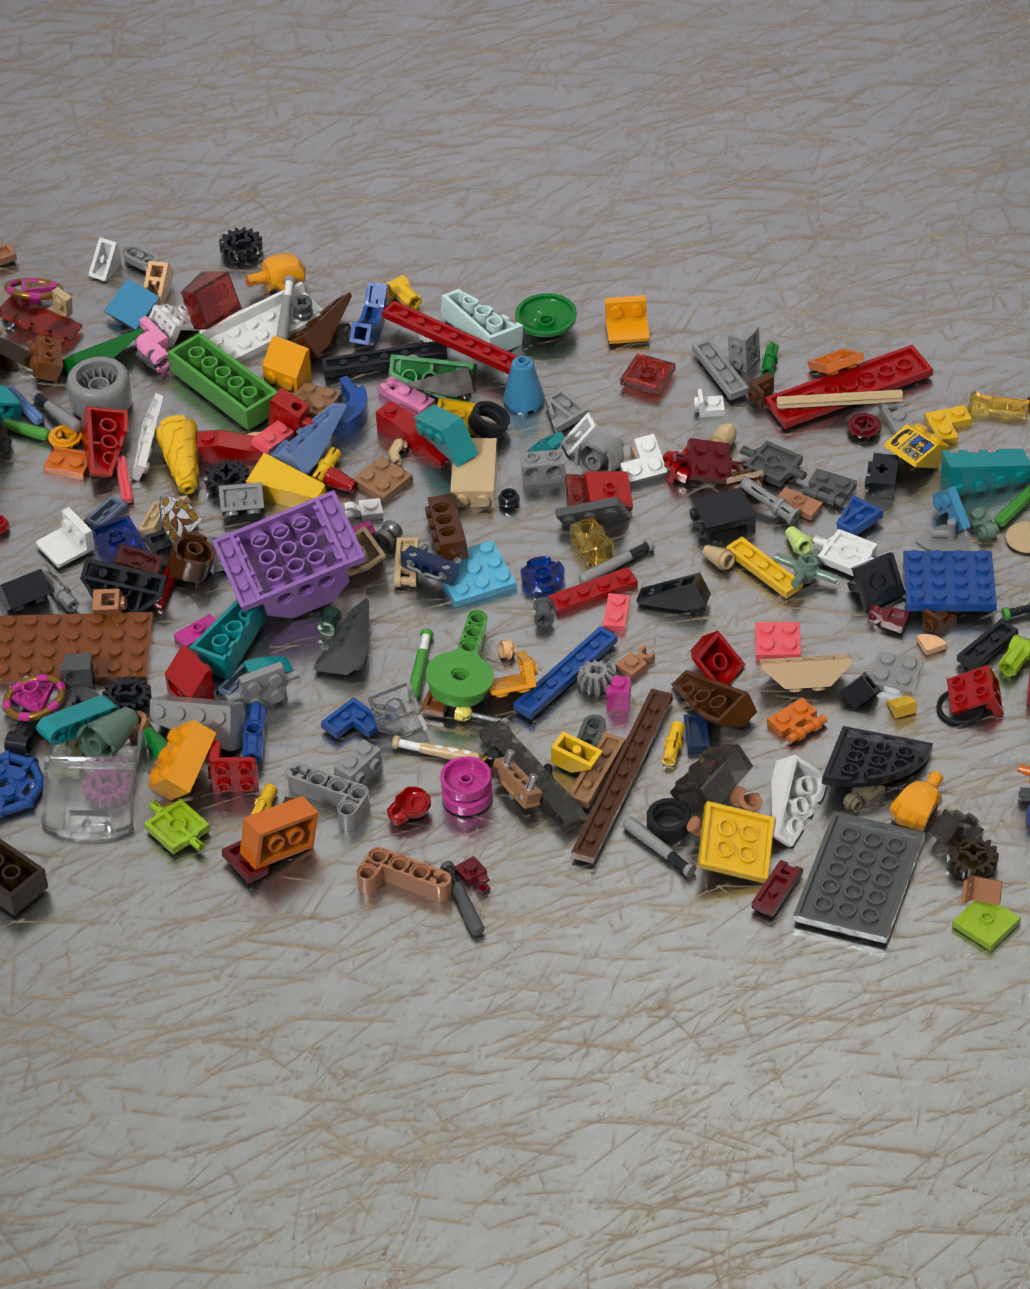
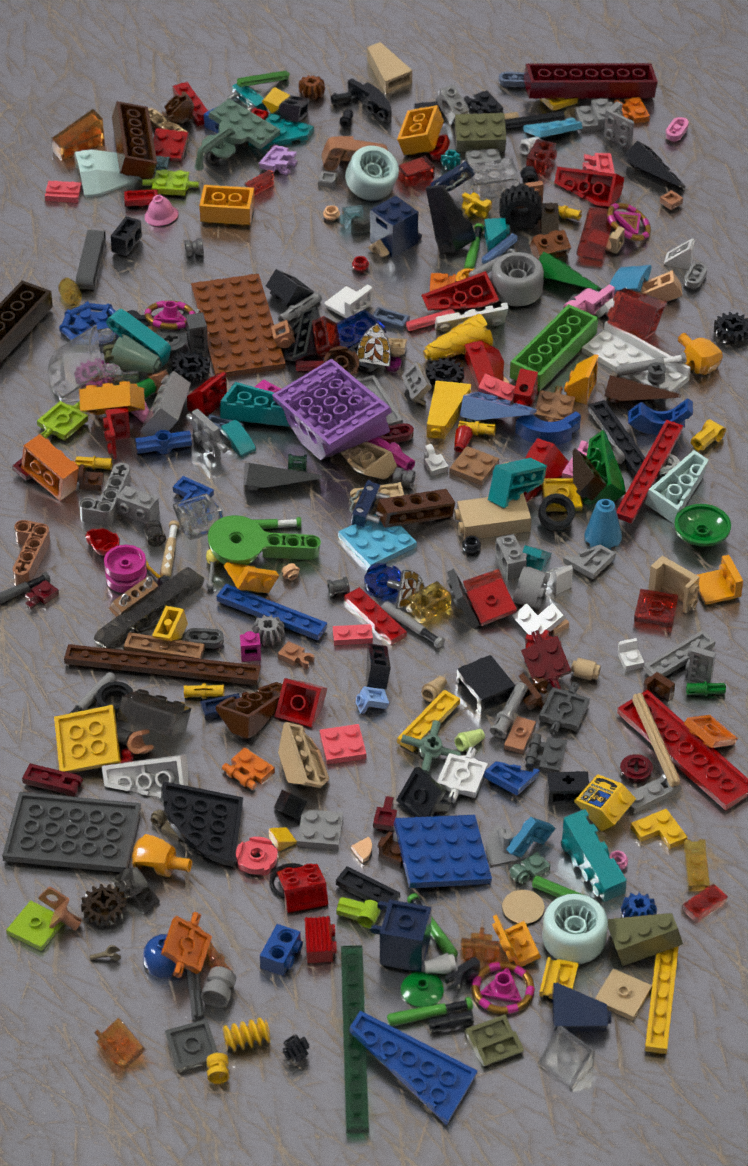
camera: 75 degrees right, 0 degrees up
none -> clear smoke wheel [144,520,166,547]
none -> coral plate [236,837,278,875]
none -> light blue bracket [356,686,389,714]
none -> shield [387,570,425,608]
none -> tan panel [648,555,700,613]

